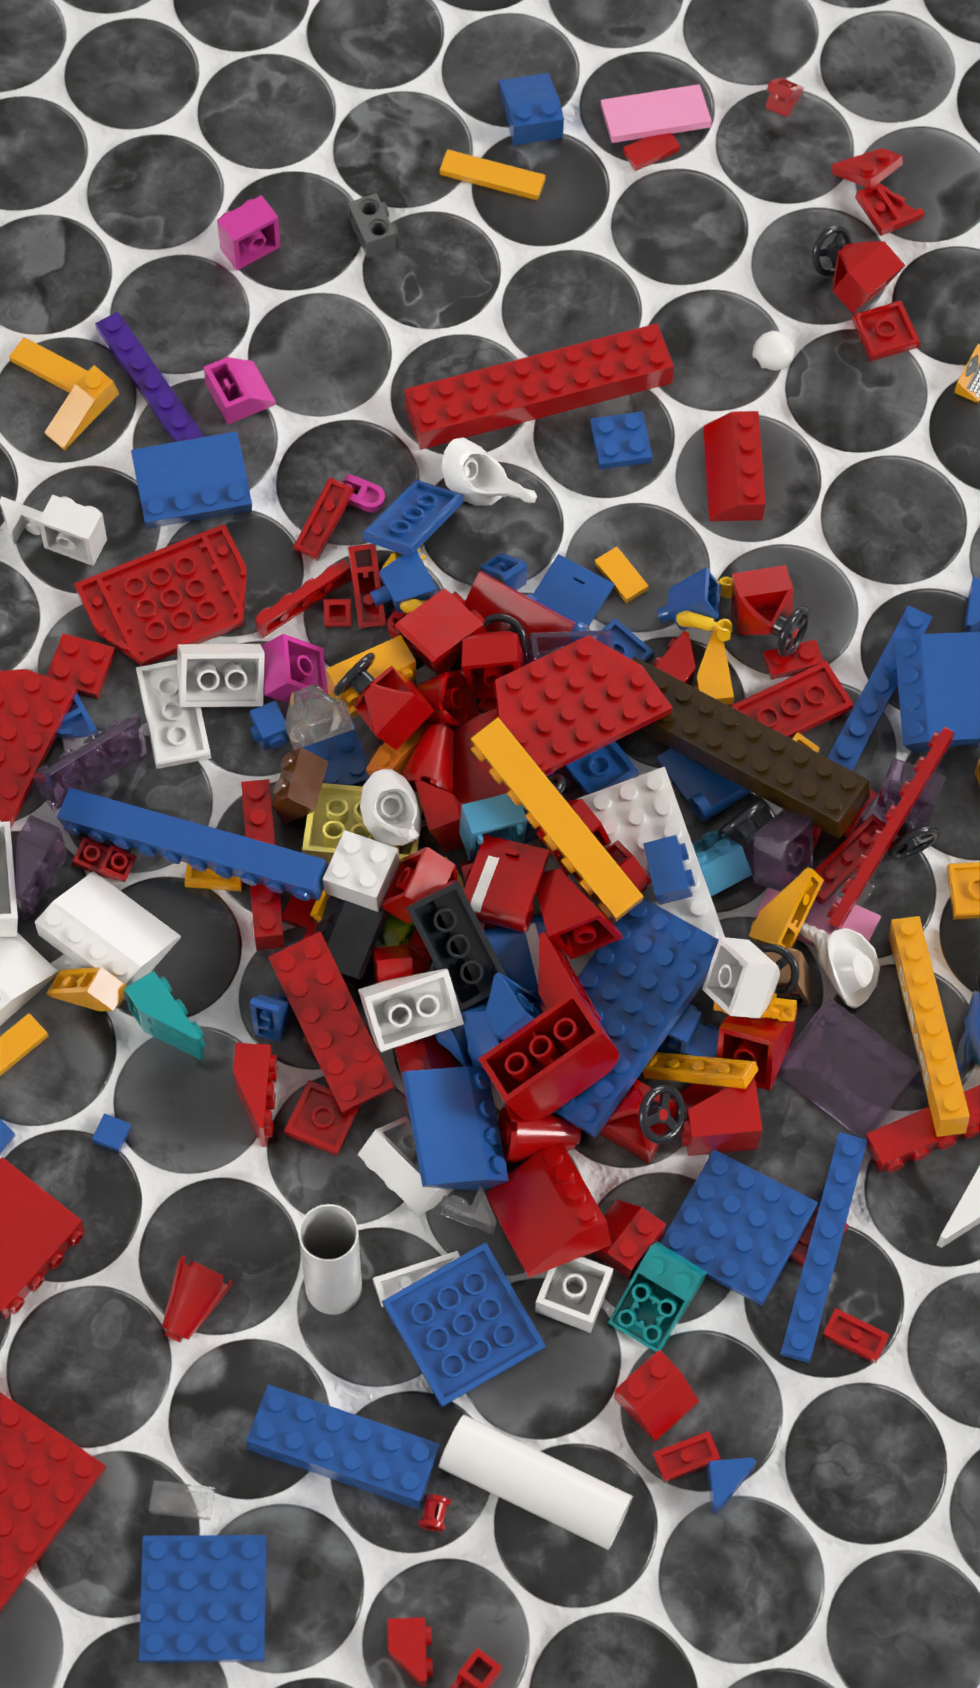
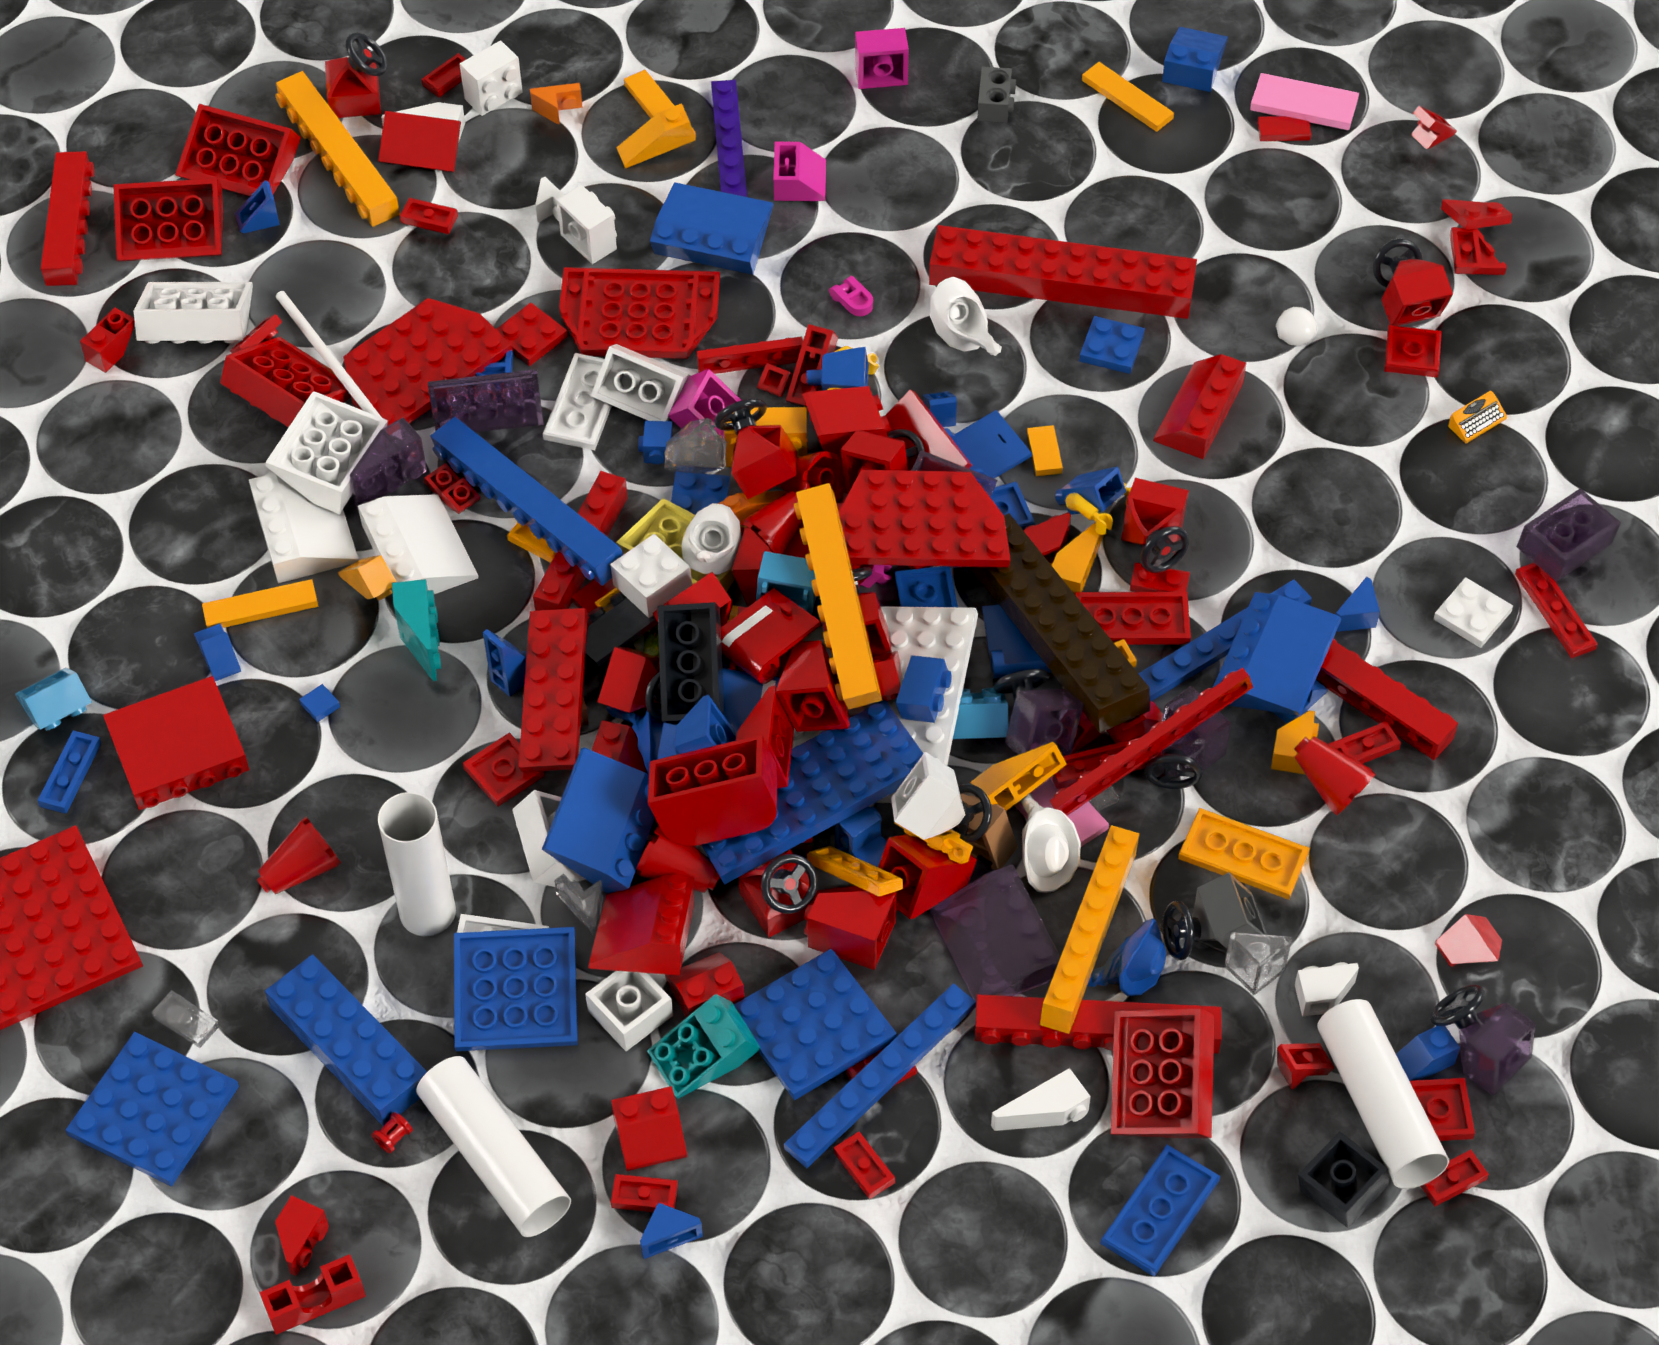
camera: 30 degrees right, 10 degrees down
red slope [233,1043,278,1147] -> none
reddish brown slope [272,747,329,824] -> none
red tile [293,477,355,561] -> none
white slope [358,969,464,1052] -> none
blue tile [363,480,463,557] -> none

